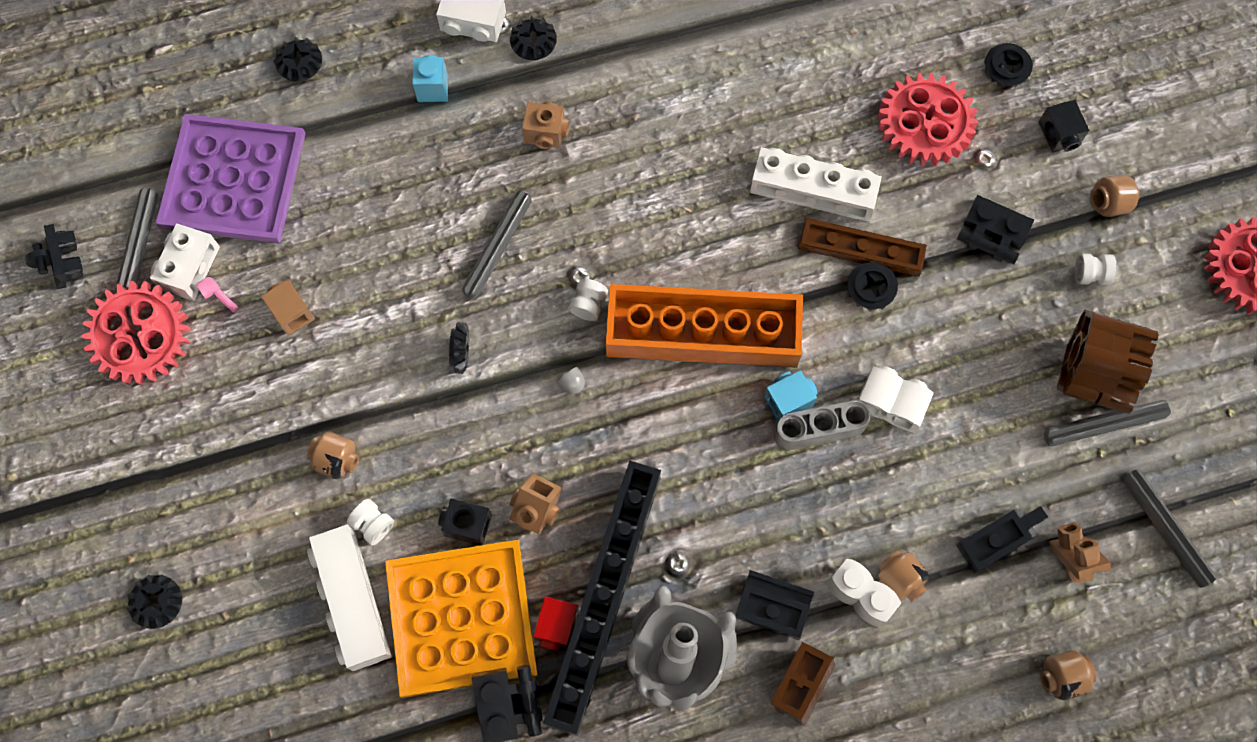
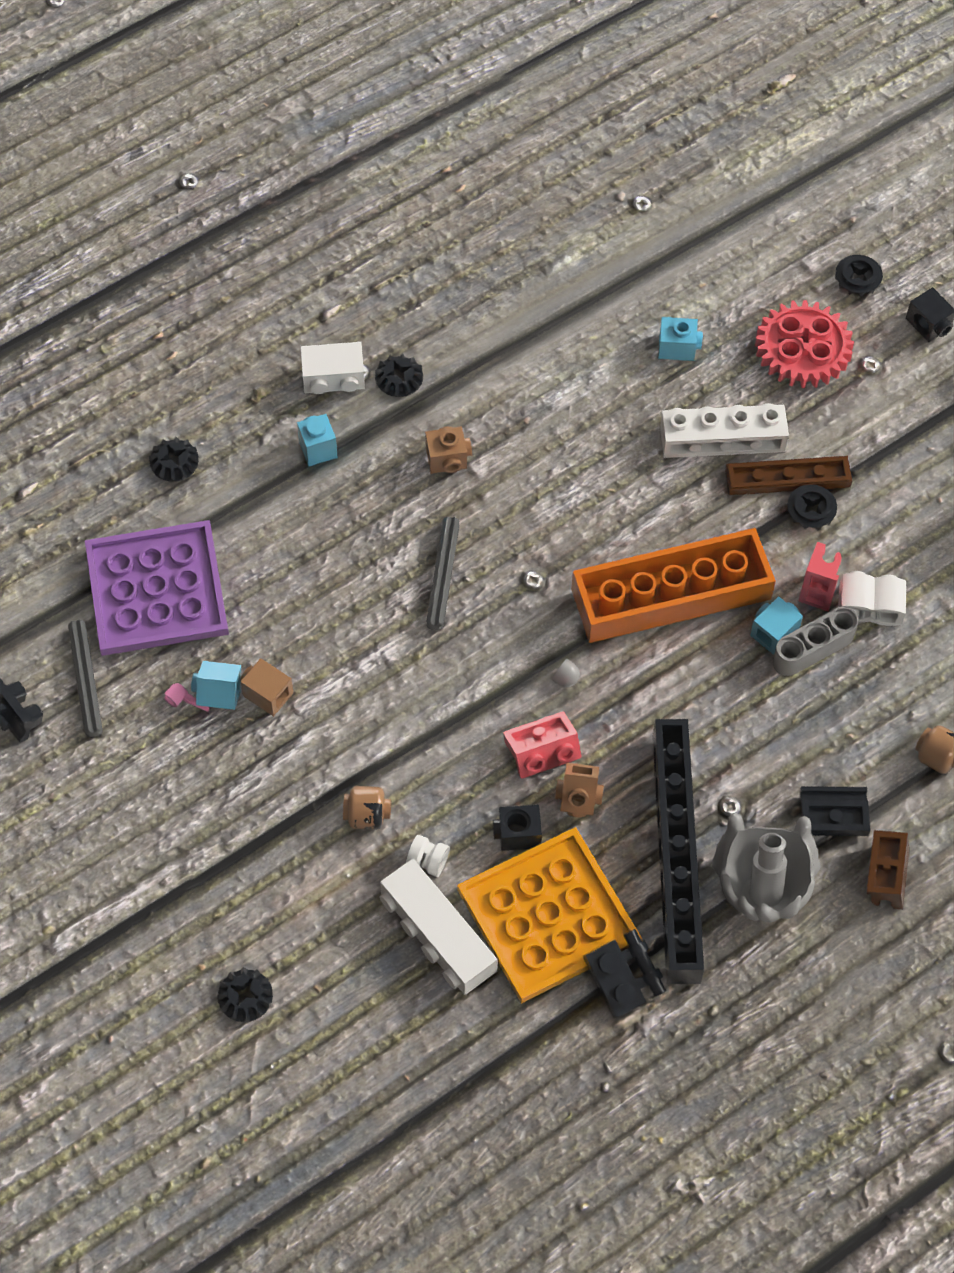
camera: 20 degrees left, 10 degrees down
coral gear [81,281,191,385] -> none
white brick [150,223,220,301] -> none
black gear [449,322,470,374] -> none
red brick [534,596,579,652] -> none
white wheel [568,279,608,321] -> none
white brick [827,559,901,627] -> none
black plate [957,195,1034,265] -> none
none -> medium azure brick [191,661,241,710]
none -> coral bracket [503,711,581,779]
none -> medium azure brick [658,317,703,361]
none -> coral hinge [799,542,842,612]

